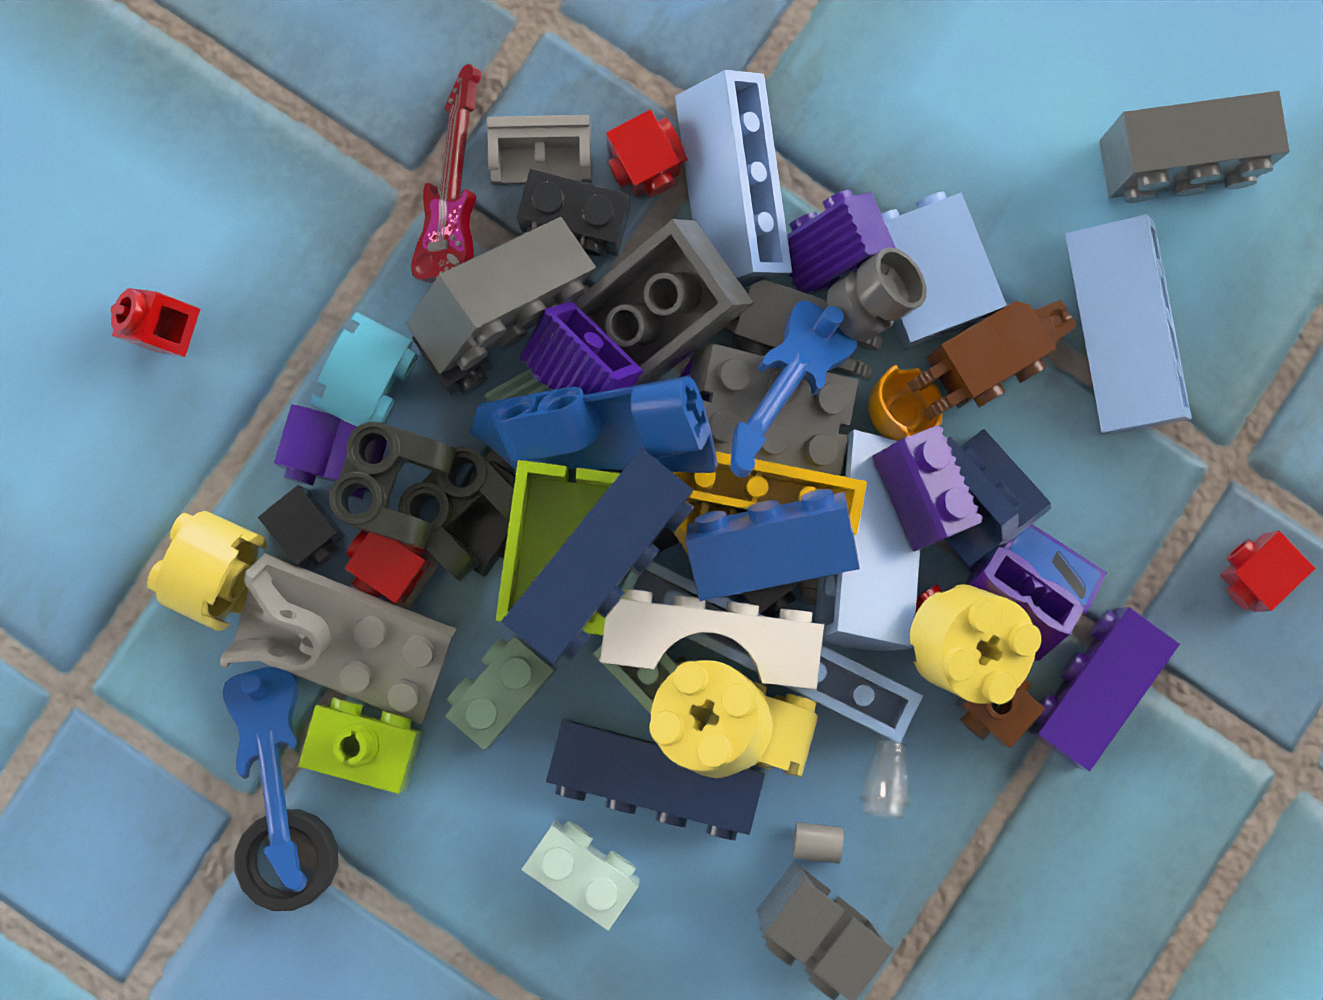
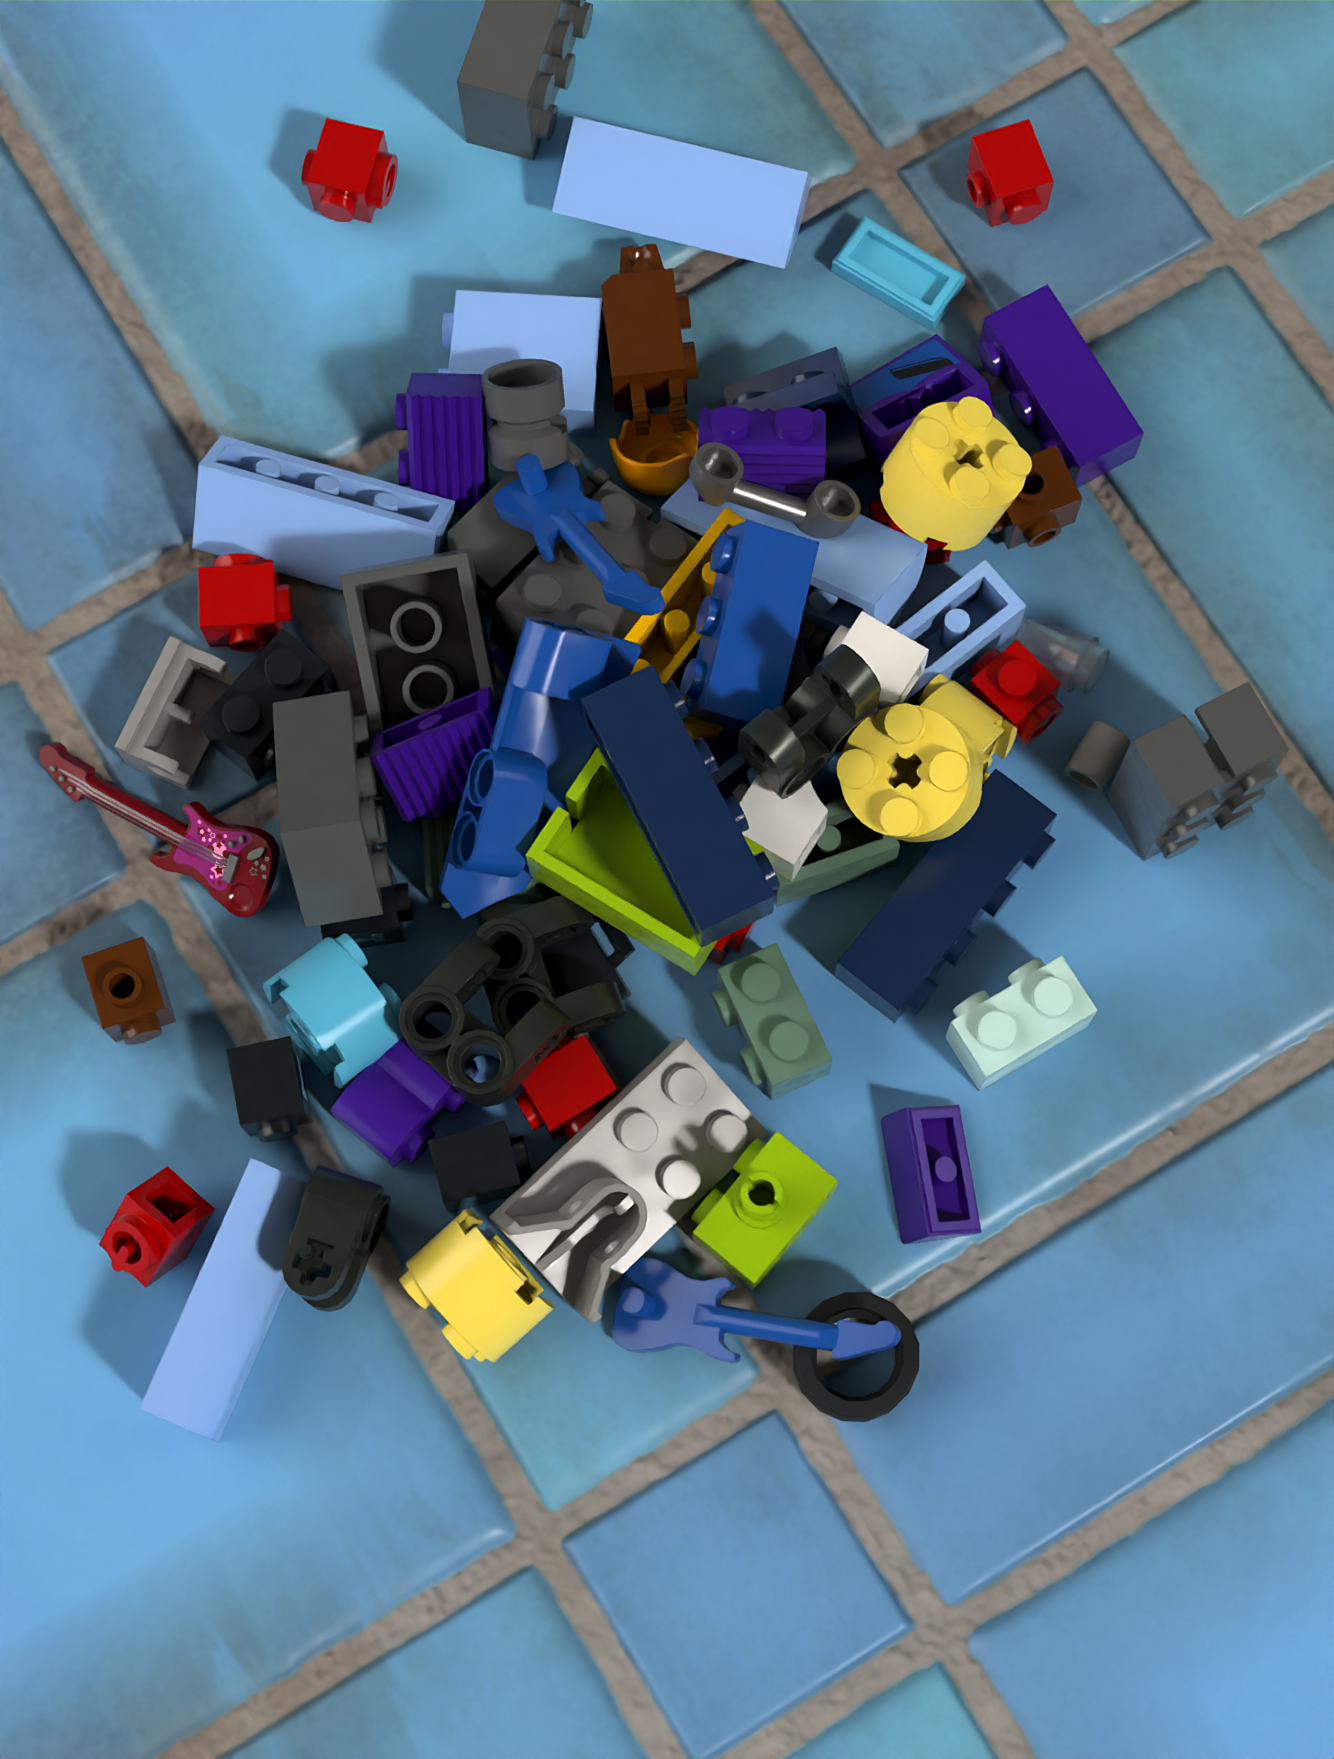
camera: 65 degrees left, 10 degrees down
none -> reddish brown brick [81,937,177,1045]
none -> light blue brick [139,1158,307,1443]
none -> black brick [226,1036,313,1142]
none -> pearl dark grey piece [281,1165,391,1312]
none -> red brick [301,118,398,223]
none -> flat silver bar [689,442,861,539]
none -> pearl dark grey piece [736,644,881,799]
none -> medium azure tile [831,216,966,331]
none -> dark purple slope [881,1105,982,1244]
none -> red brick [968,639,1064,745]

